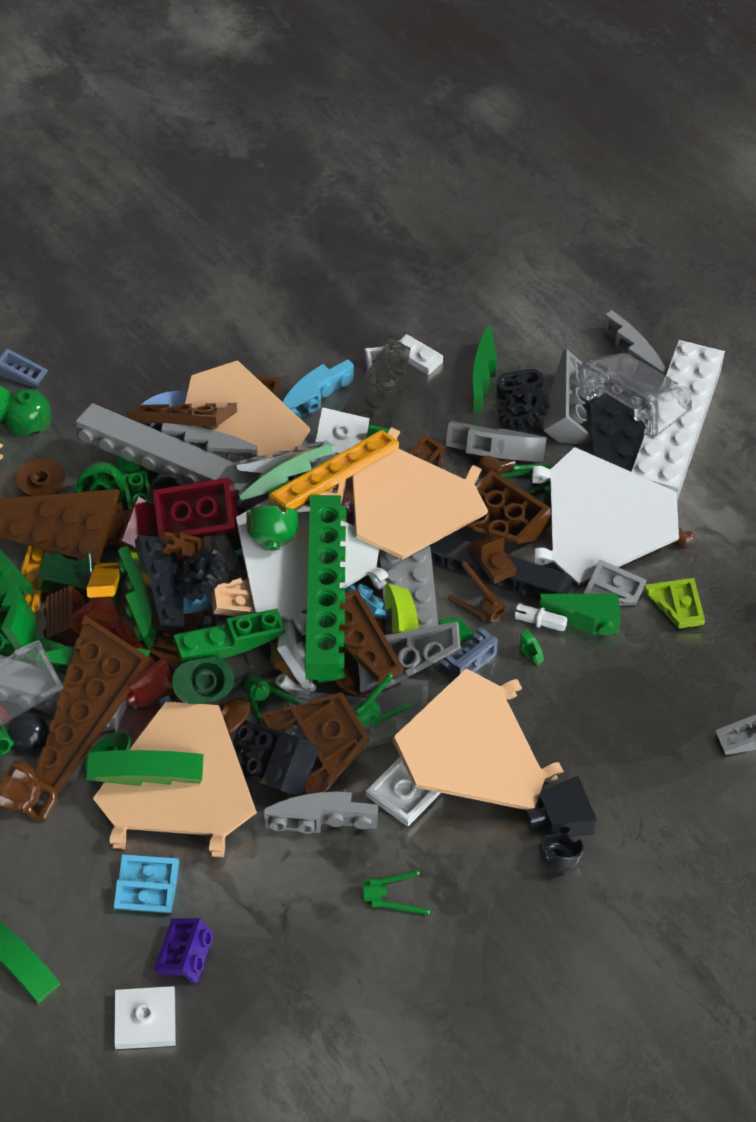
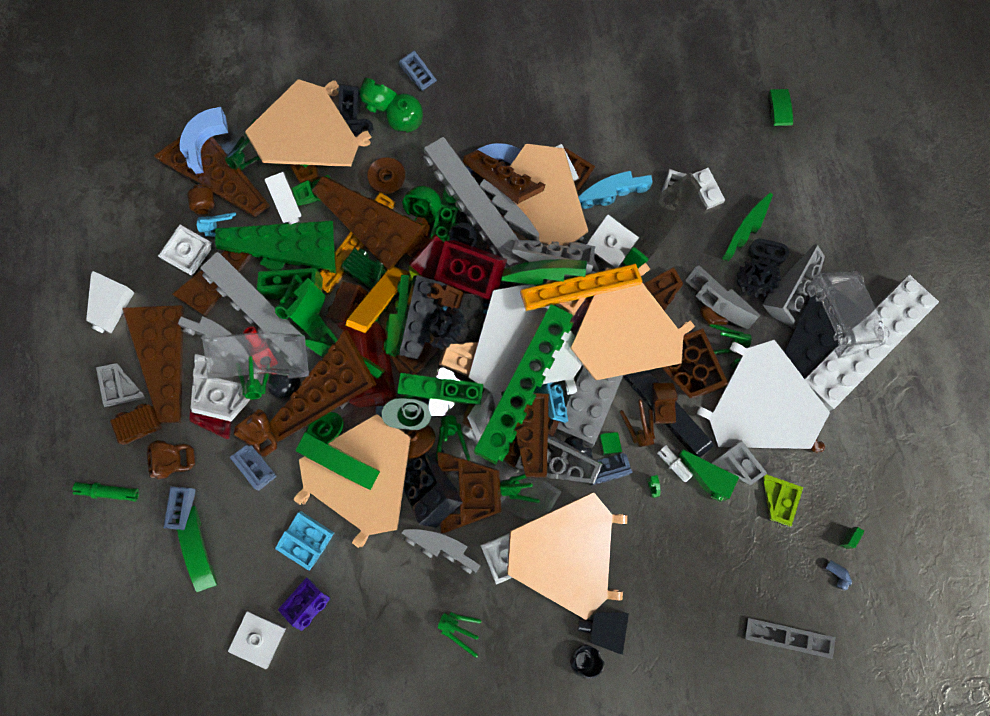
camera: 25 degrees right, 25 degrees up
green cylinder [246,506,299,551] -> none
lime slope [385,584,419,634] -> none
light grey slope [603,310,667,388] -> none
none -> sand blue hinge [230,445,277,490]
none -> green slope [768,89,793,126]

